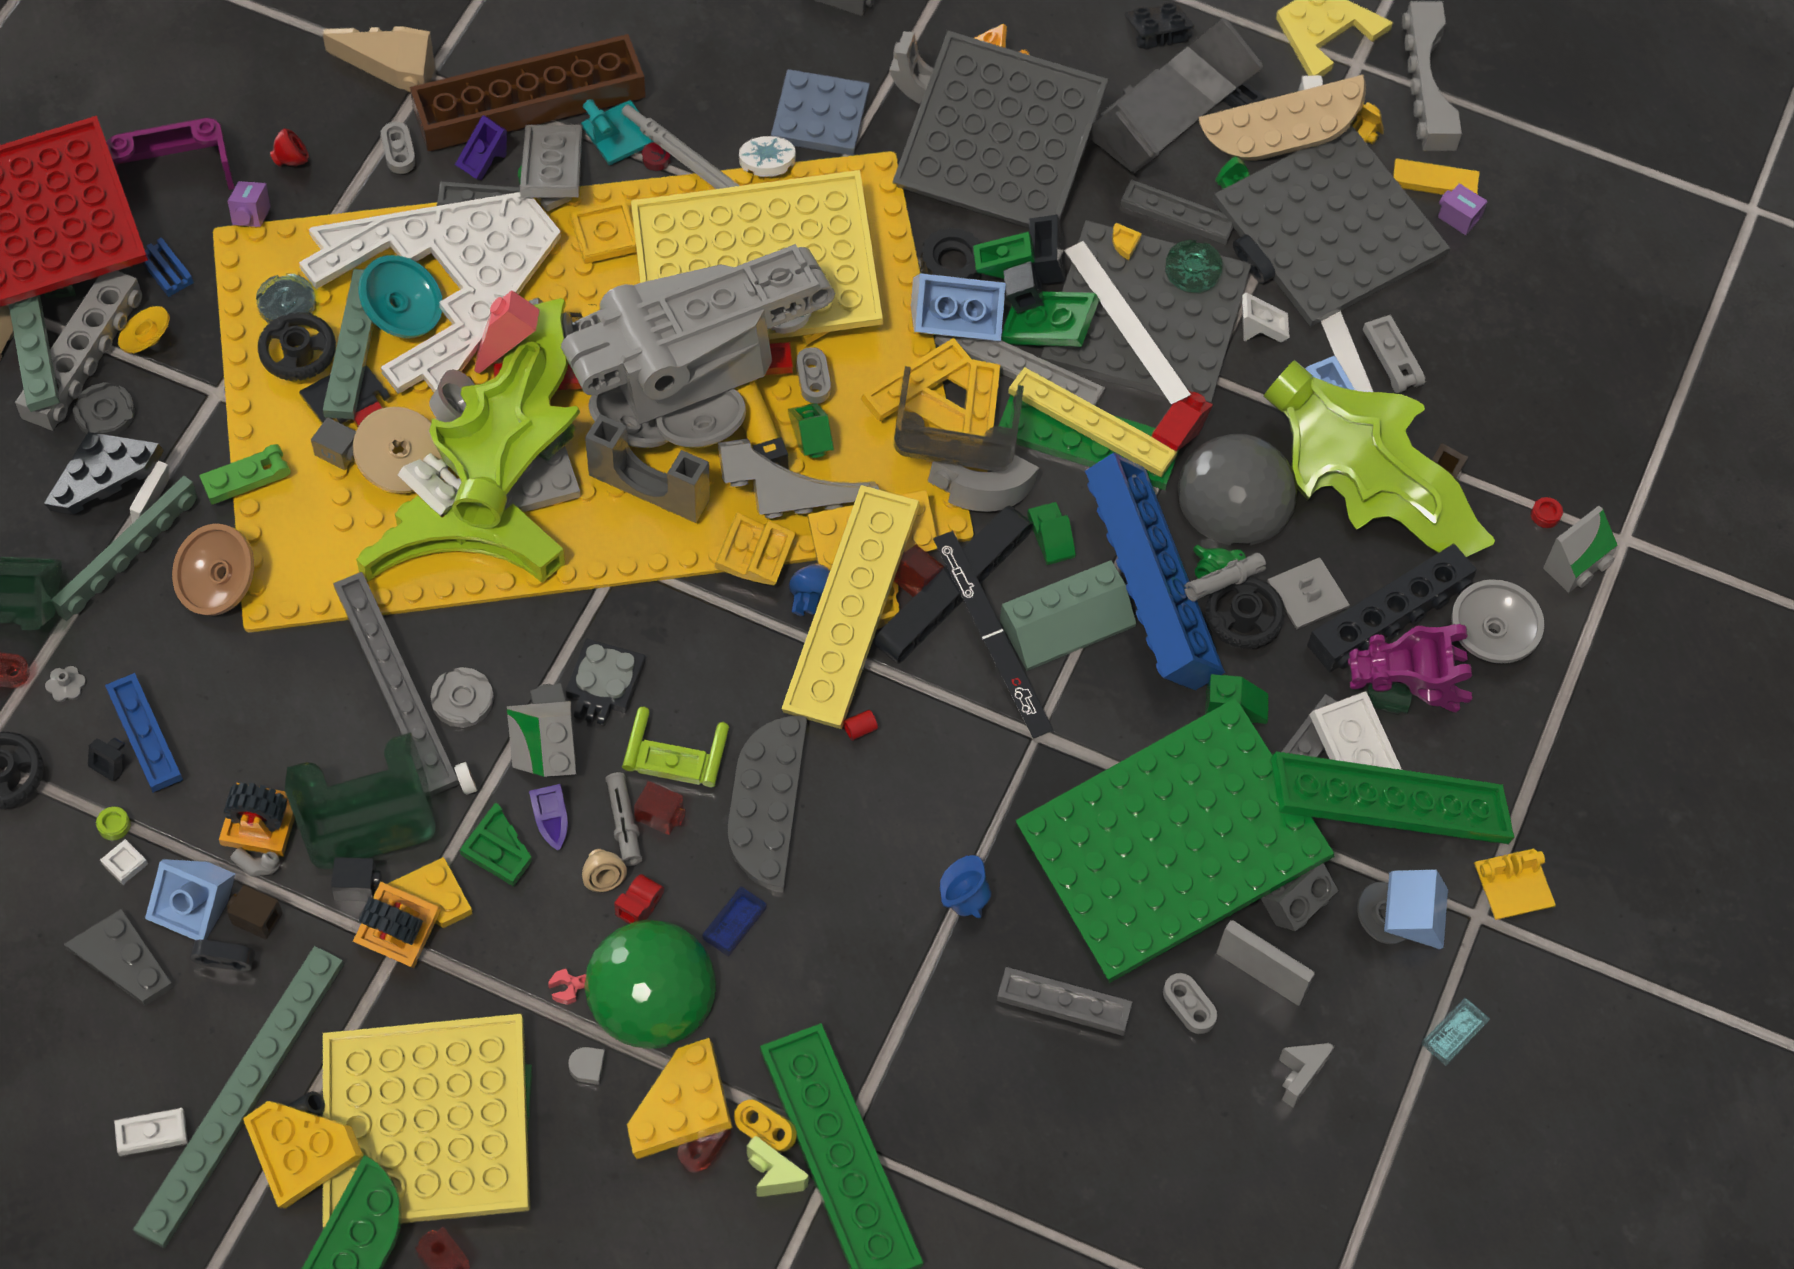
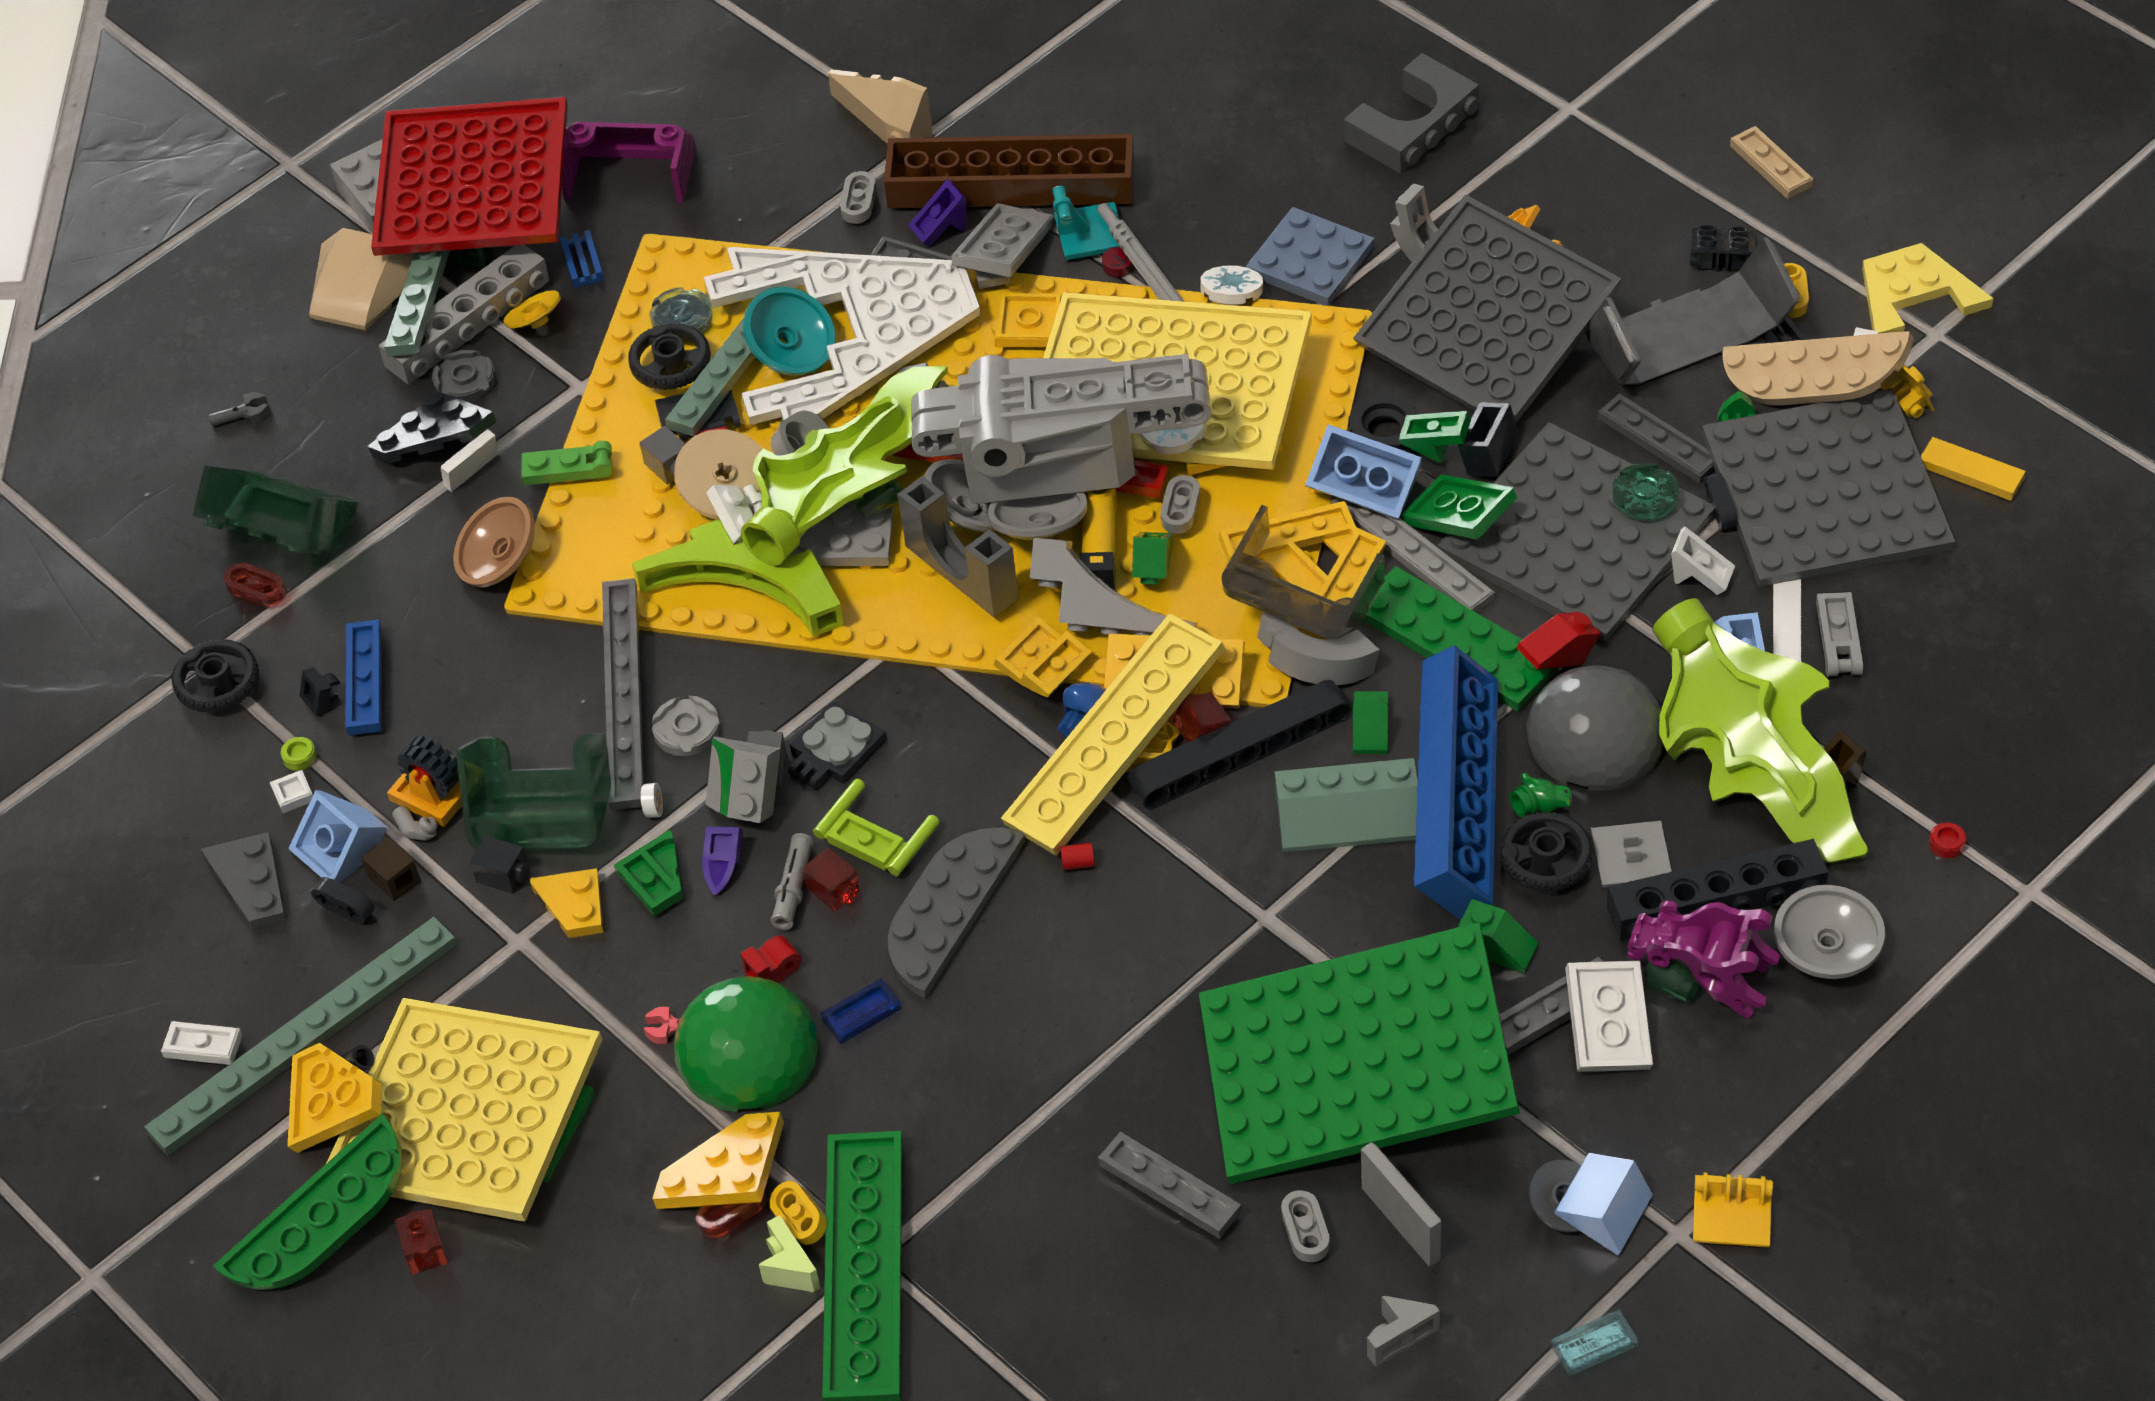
camera: 30 degrees right, 10 degrees down
light grey plant [45,666,86,702] -> none
sand green plate [52,476,198,621] -> none
medium lavender brick [228,181,271,227] -> none
red brick [270,128,309,166] -> none
light orange plate [353,882,442,968] -> none
coral slope [474,290,539,374] -> none
light grey tile [568,1047,605,1085] -> none
tan brick [582,849,627,892] -> none
black sticker [933,531,1054,739] -> none
blue piece [940,855,992,919] -> none
brick [1004,261,1044,314] -> none
light yellow tile [1008,367,1177,477] -> none
white sticker [1064,241,1191,404] -> none
yellow tile [1112,223,1142,260] -> none
light grey pin [1185,553,1266,601] -> none
dark grey brick [1260,863,1339,932] -> none
green plate [1271,751,1514,844] -> none
light grey arch [1402,1,1462,151] -> none
medium lavender brick [1438,183,1487,235] -> none
light grey slope [1543,506,1618,593] -> none

